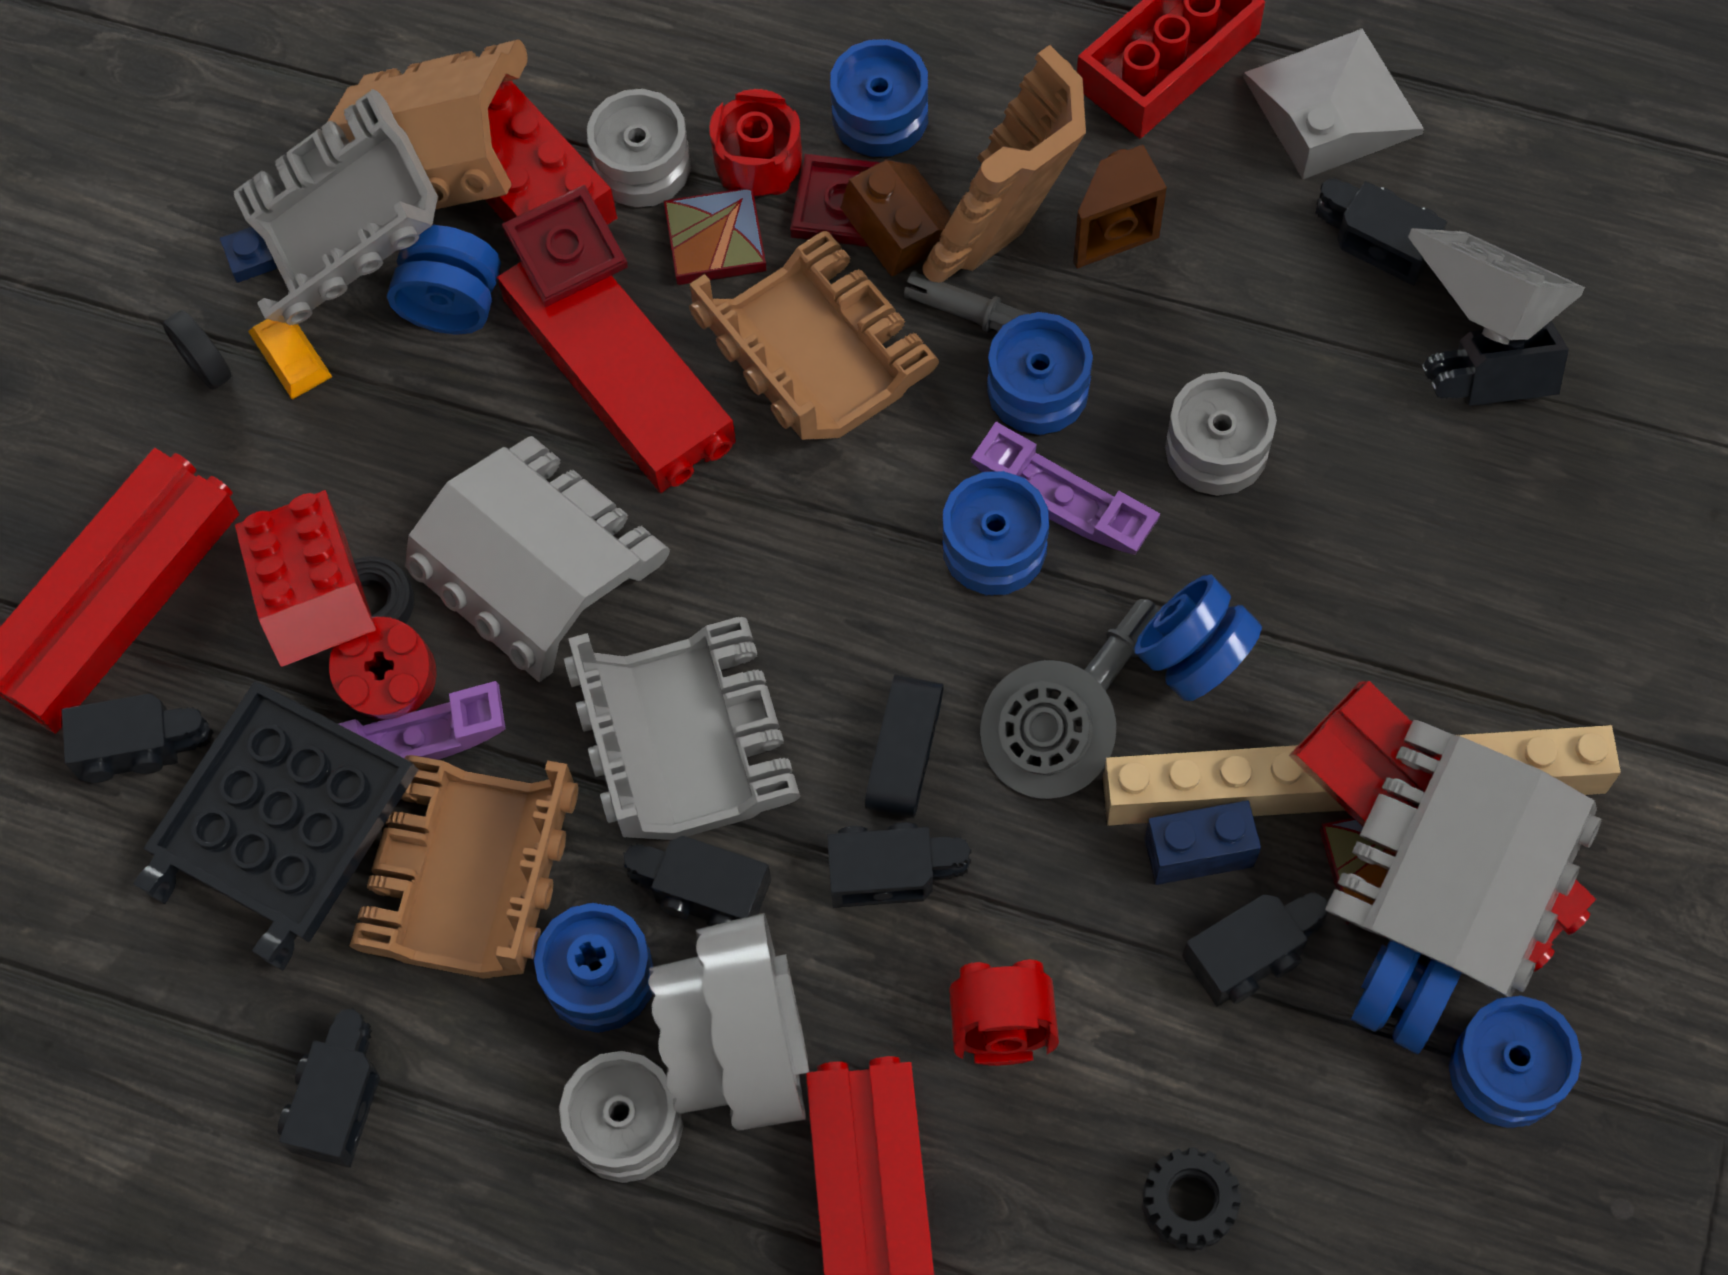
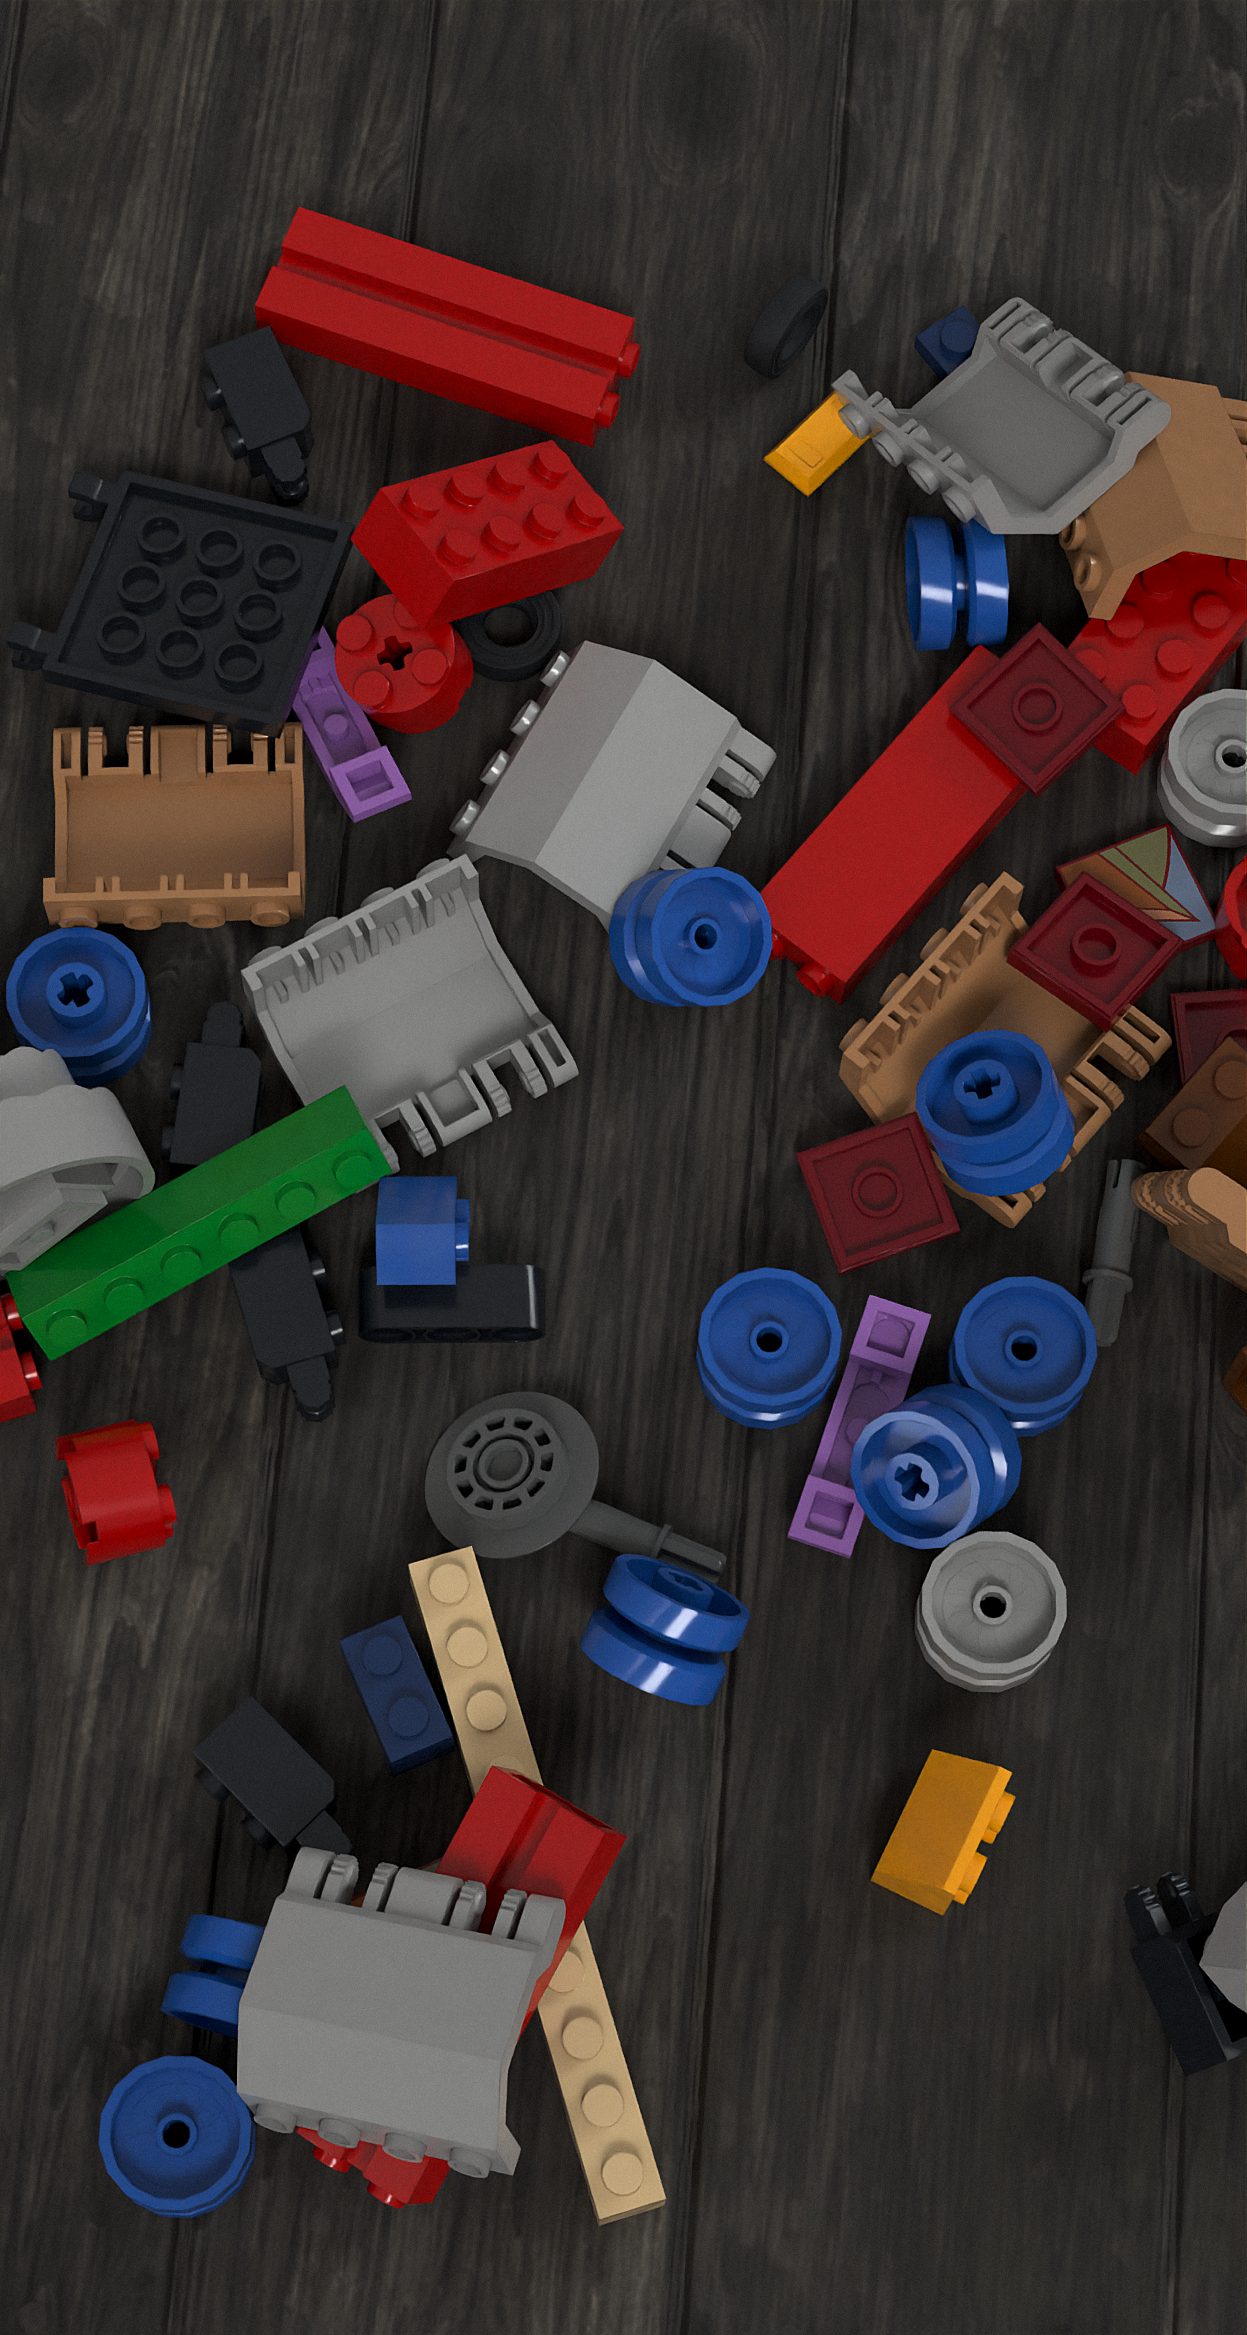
camera: 70 degrees right, 5 degrees up
none -> green brick [5,1084,392,1361]
none -> blue brick [376,1176,470,1285]
none -> blue wheel [609,867,773,1007]
none -> dark red tile [796,1111,960,1276]
none -> blue wheel [850,1383,1022,1550]
none -> light orange slope [871,1749,1016,1916]
none -> blue wheel [915,1029,1075,1197]
none -> dark red tile [1006,870,1184,1033]

